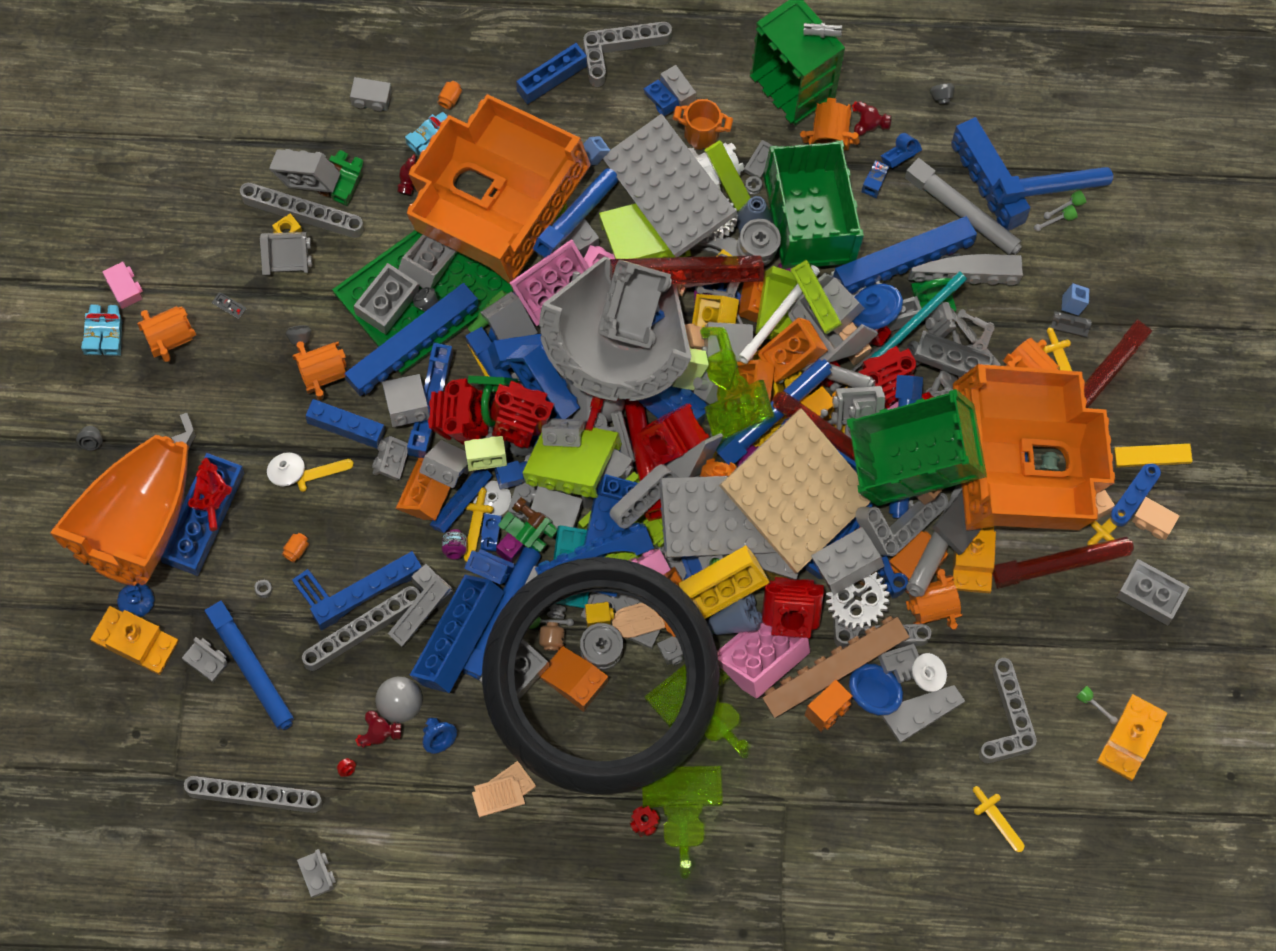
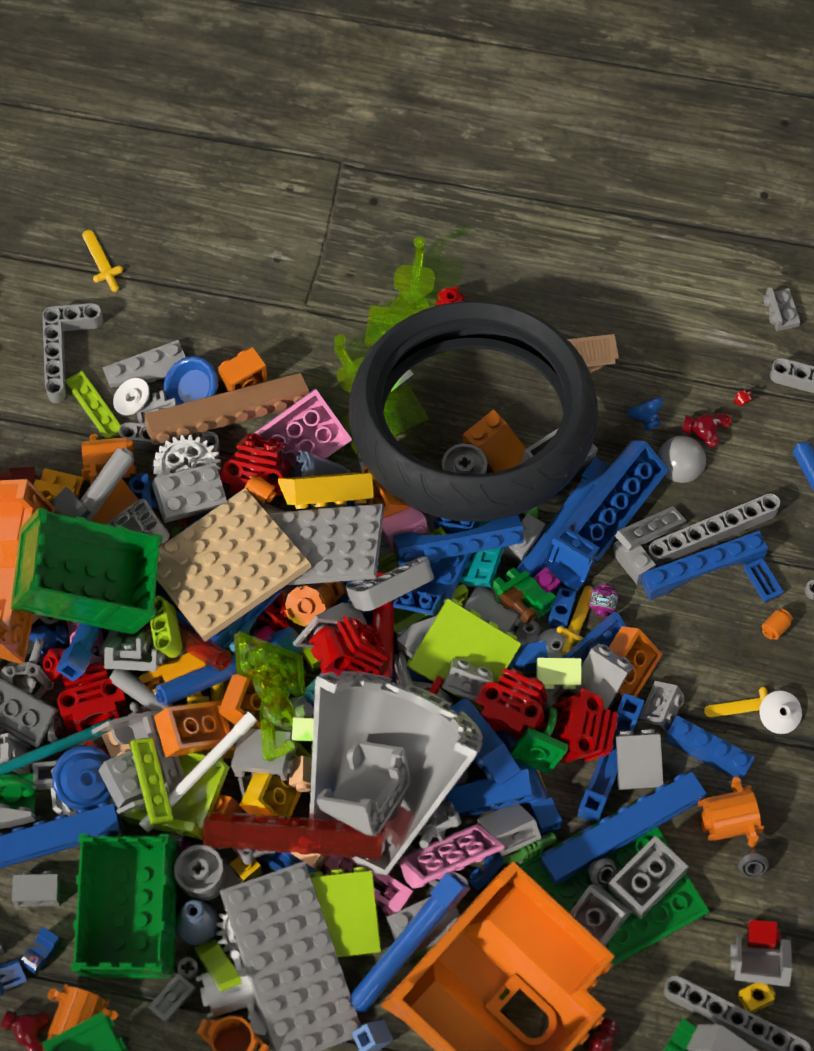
camera: 165 degrees left, 5 degrees down
none -> light grey brick [12,871,60,907]
none -> lime tile [65,370,121,439]
none -> lime beam [150,596,182,658]
none -> orange brick [245,475,277,505]
none -> red brick [746,920,781,949]

